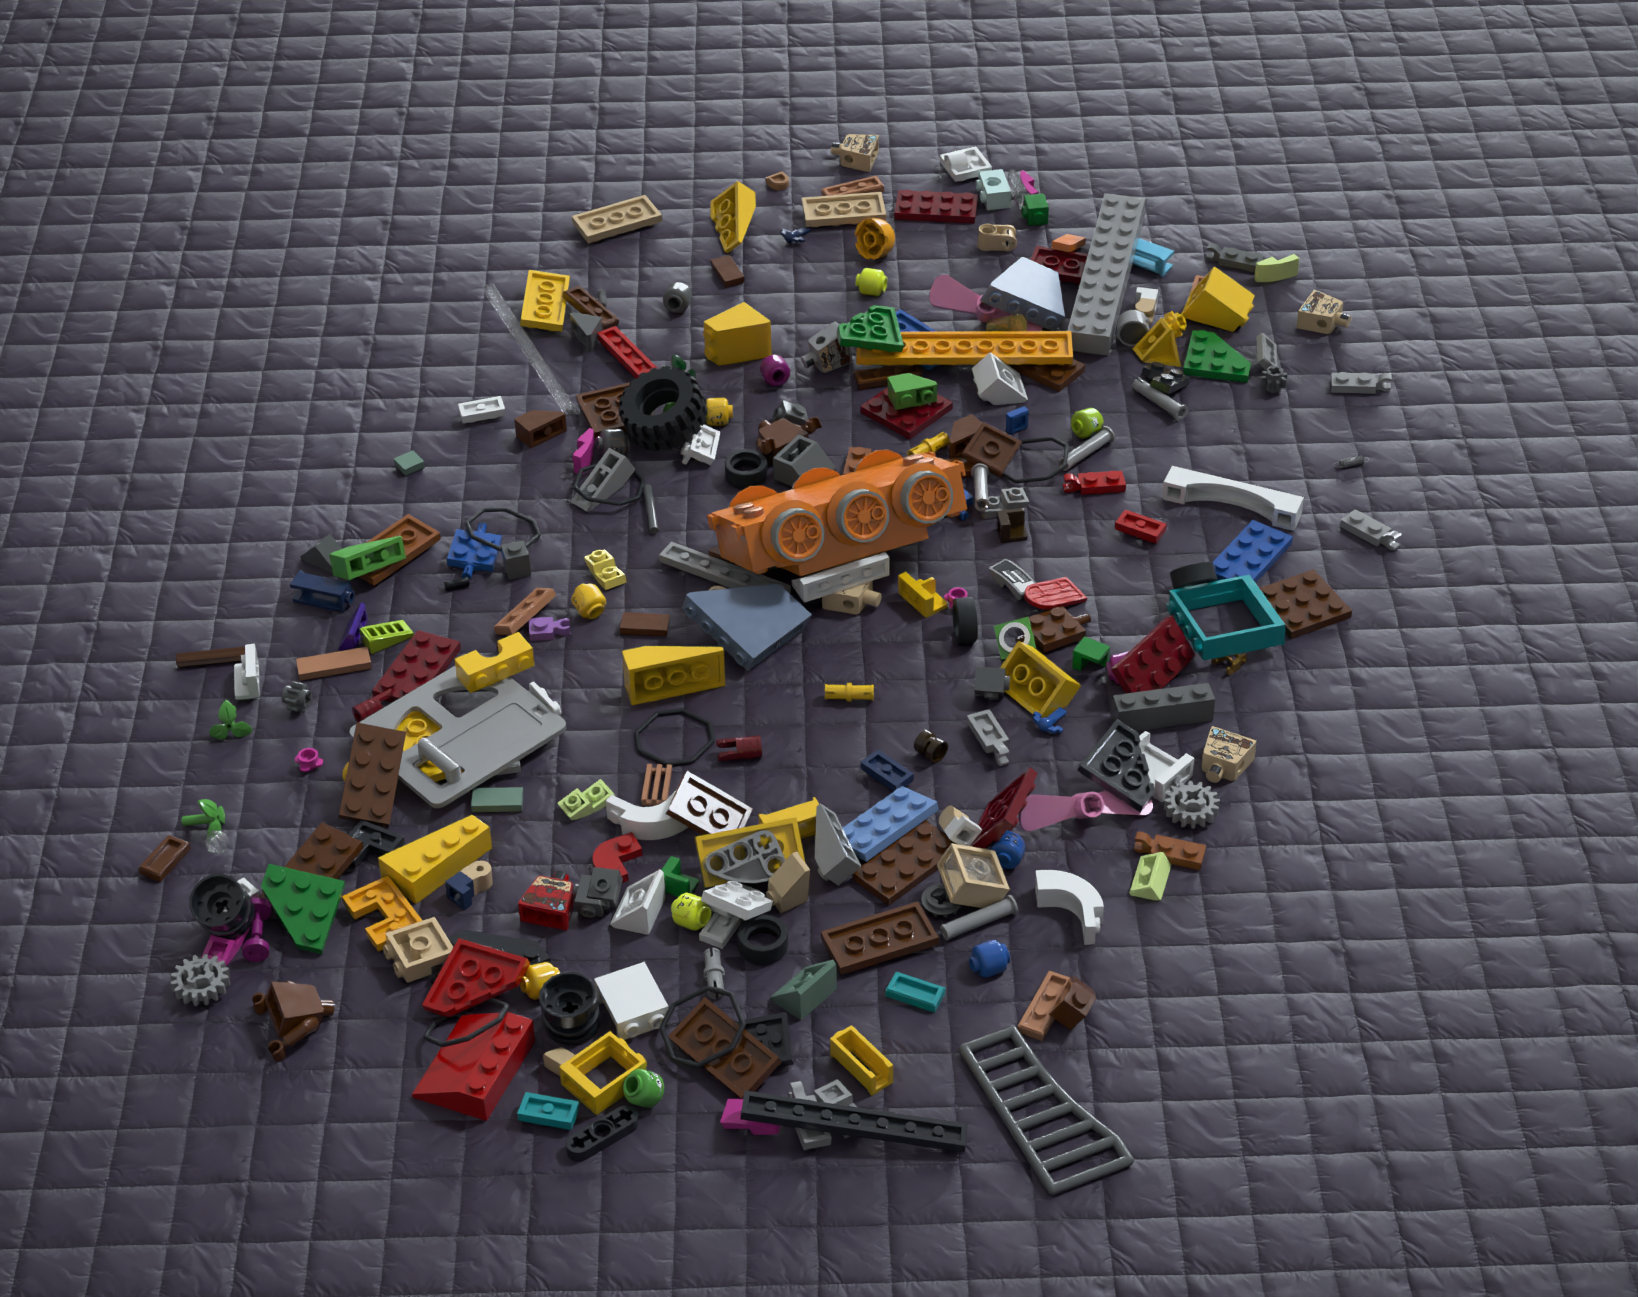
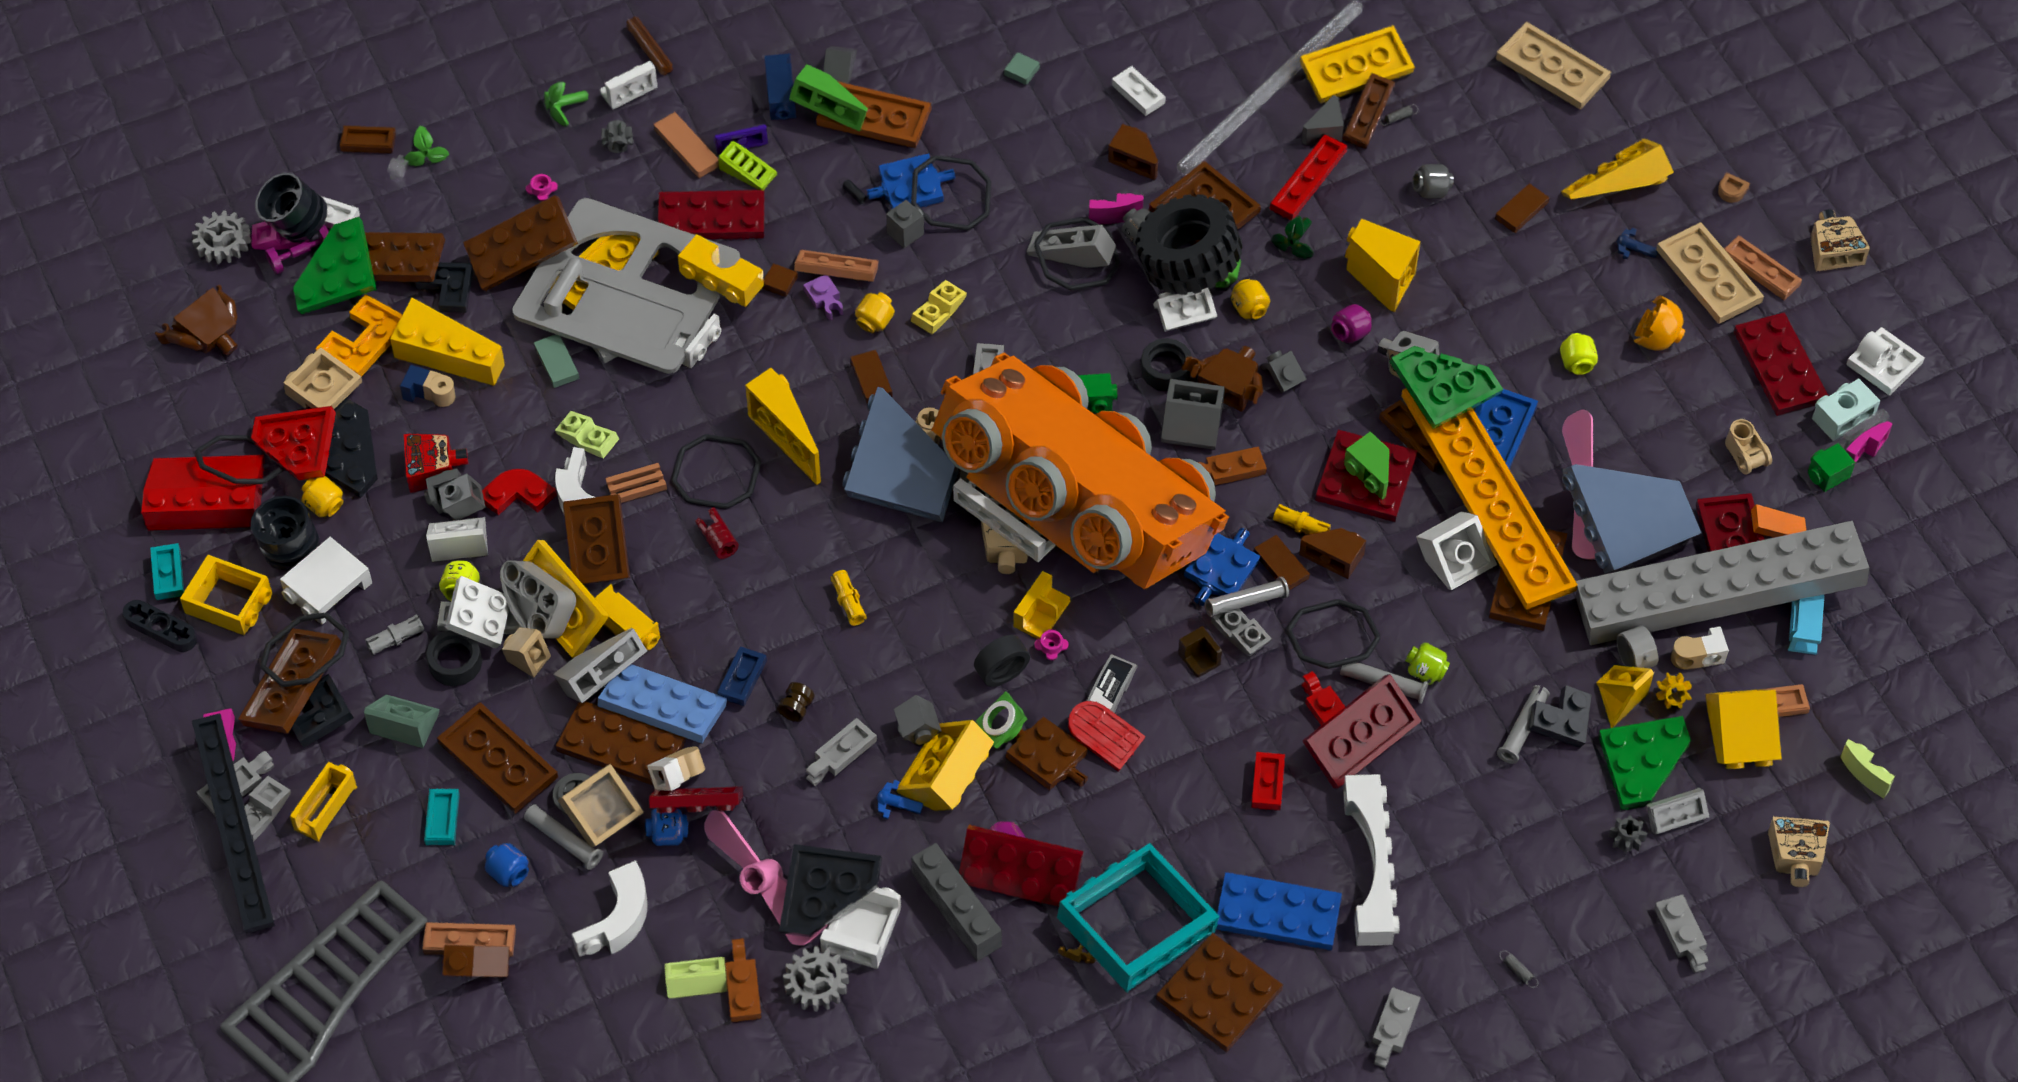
camera: 65 degrees right, 15 degrees up
dark red hinge [352,688,394,723] -> none
tan slope [543,1047,575,1076] -> none
bright green head [623,1069,664,1108] -> none
dark grey bar [643,484,659,534] -> none
green panel [661,856,699,897] -> none
reddish brown plate [961,422,1022,478] -> none
clear yellow piece [986,314,1027,331] -> none
blue tile [1006,406,1029,435] -> none
green panel [1072,636,1110,671] -> none
black tyre [1170,561,1217,589] -> none
tan torso [1202,726,1257,783] -> none
dark grey plate [1206,243,1264,272] -> none
none -> dark red plate [1302,674,1421,788]

